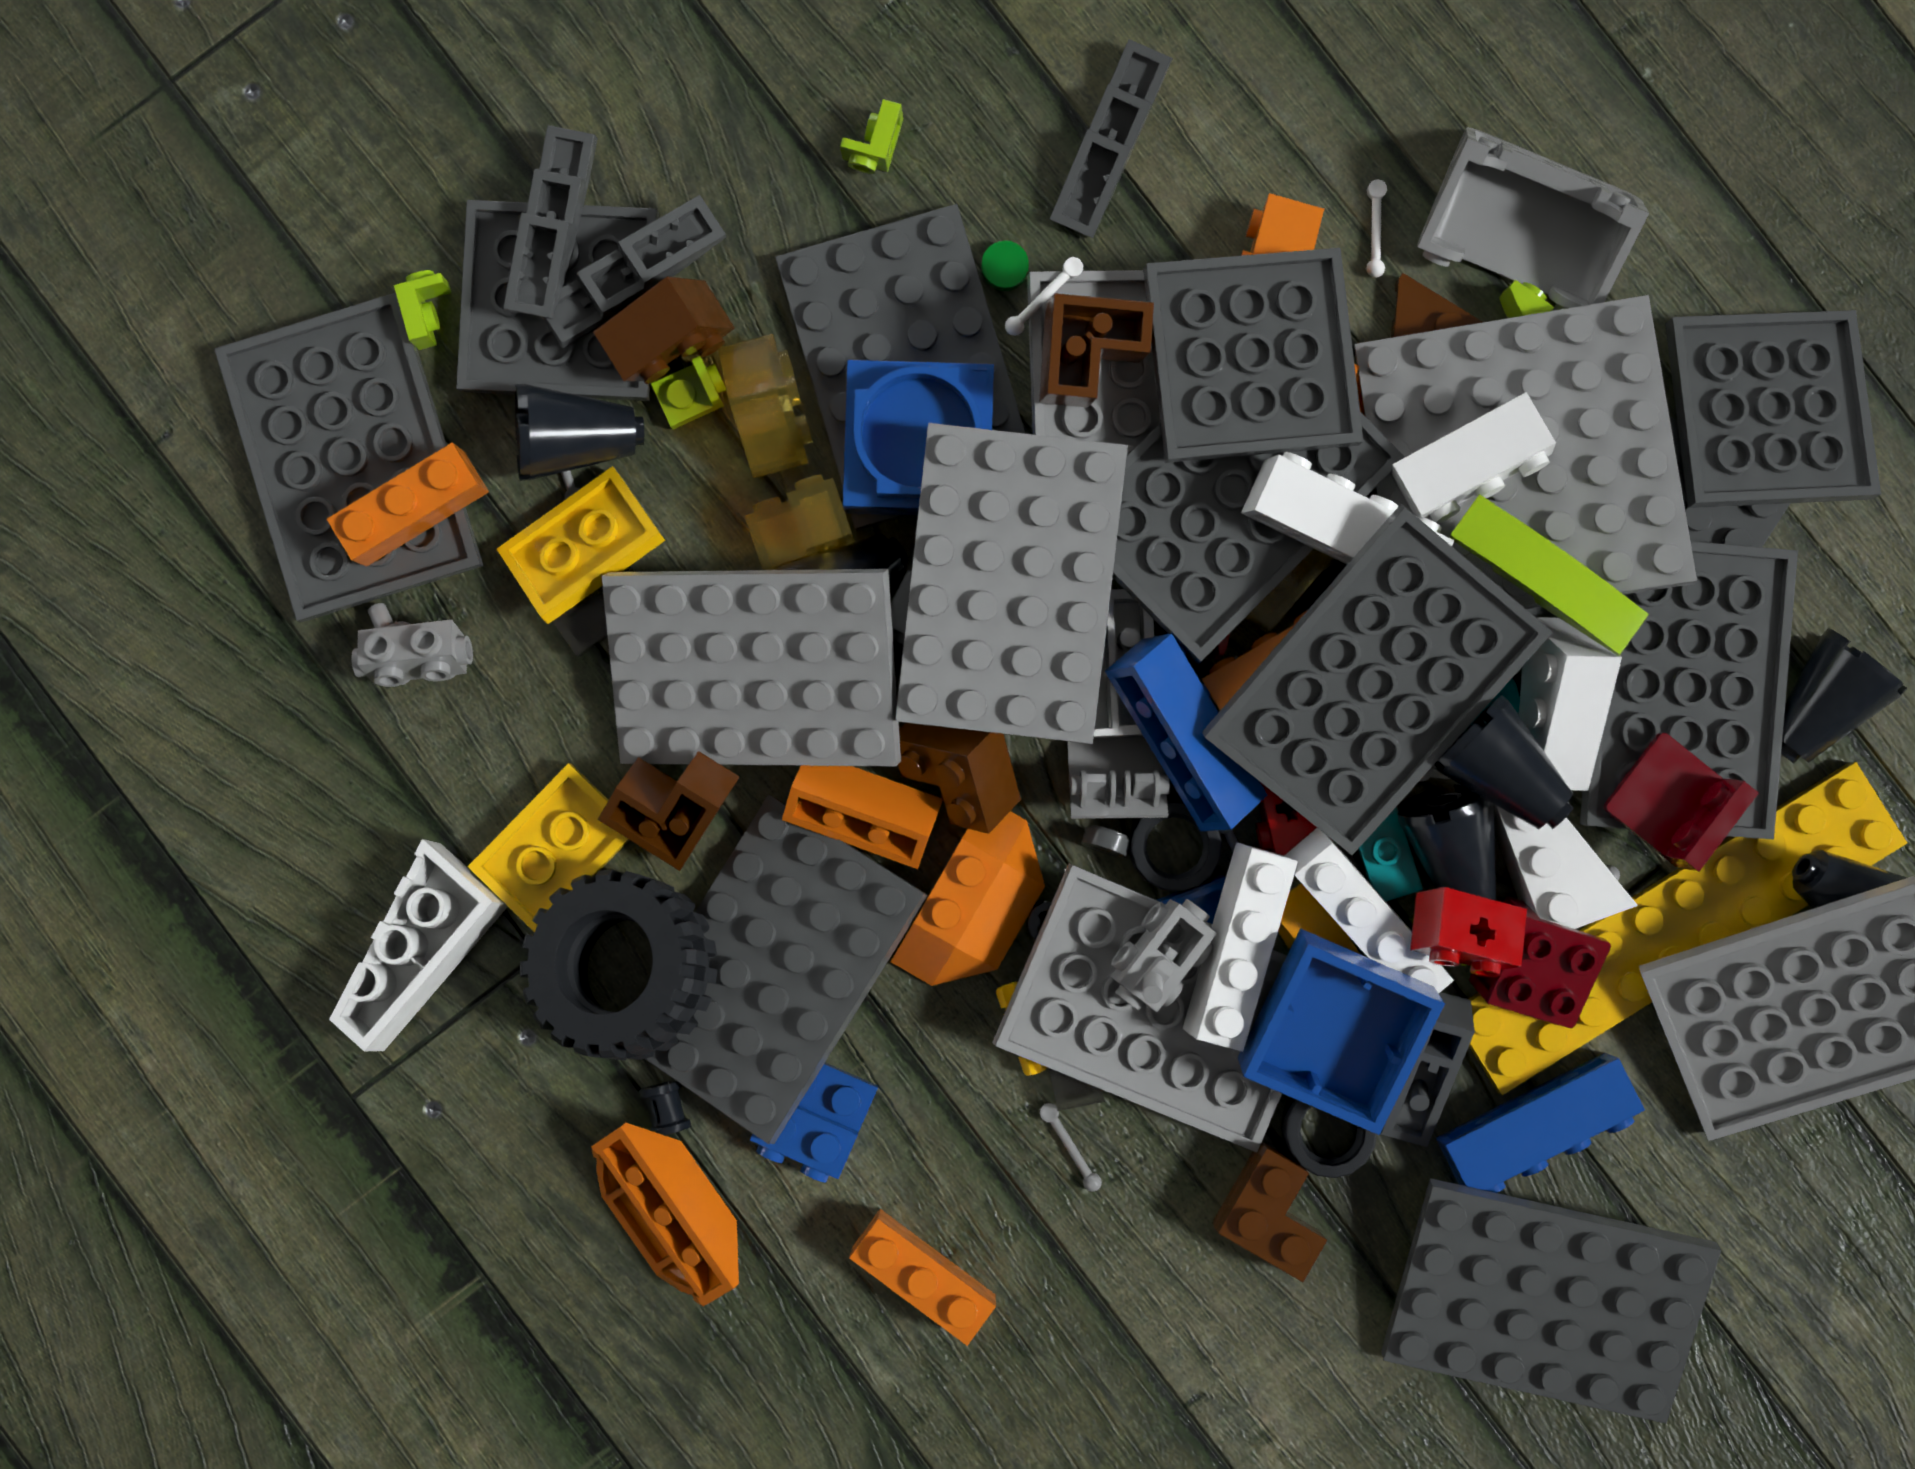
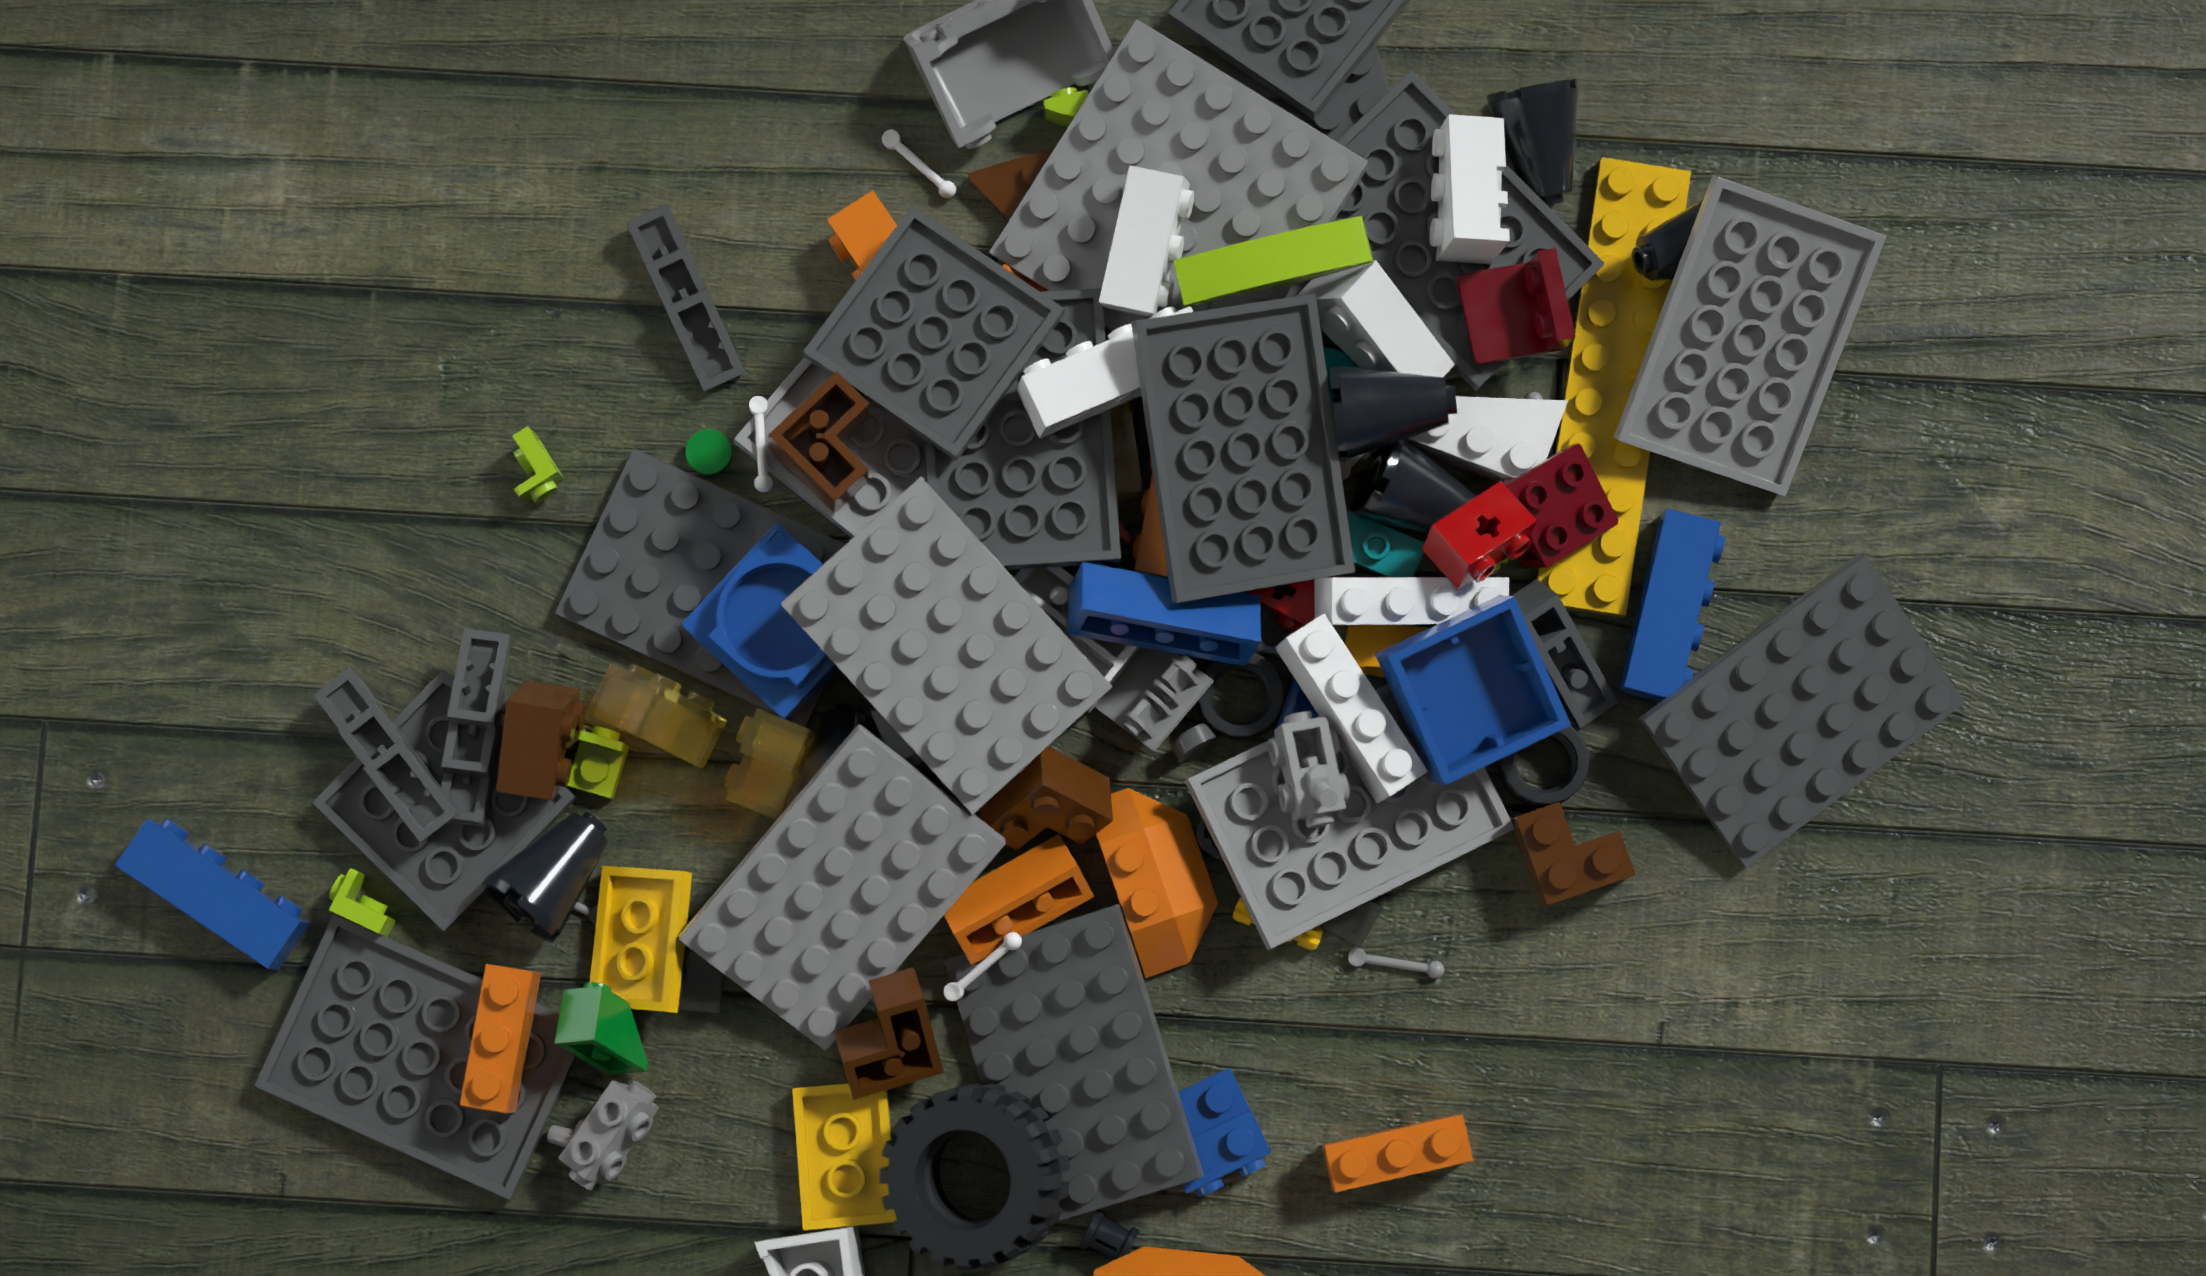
camera: 50 degrees left, 5 degrees down
none -> blue brick [115,818,310,970]
none -> green slope [555,982,648,1075]
none -> white hinge [944,932,1022,1001]
none -> white wedge [1430,114,1510,264]

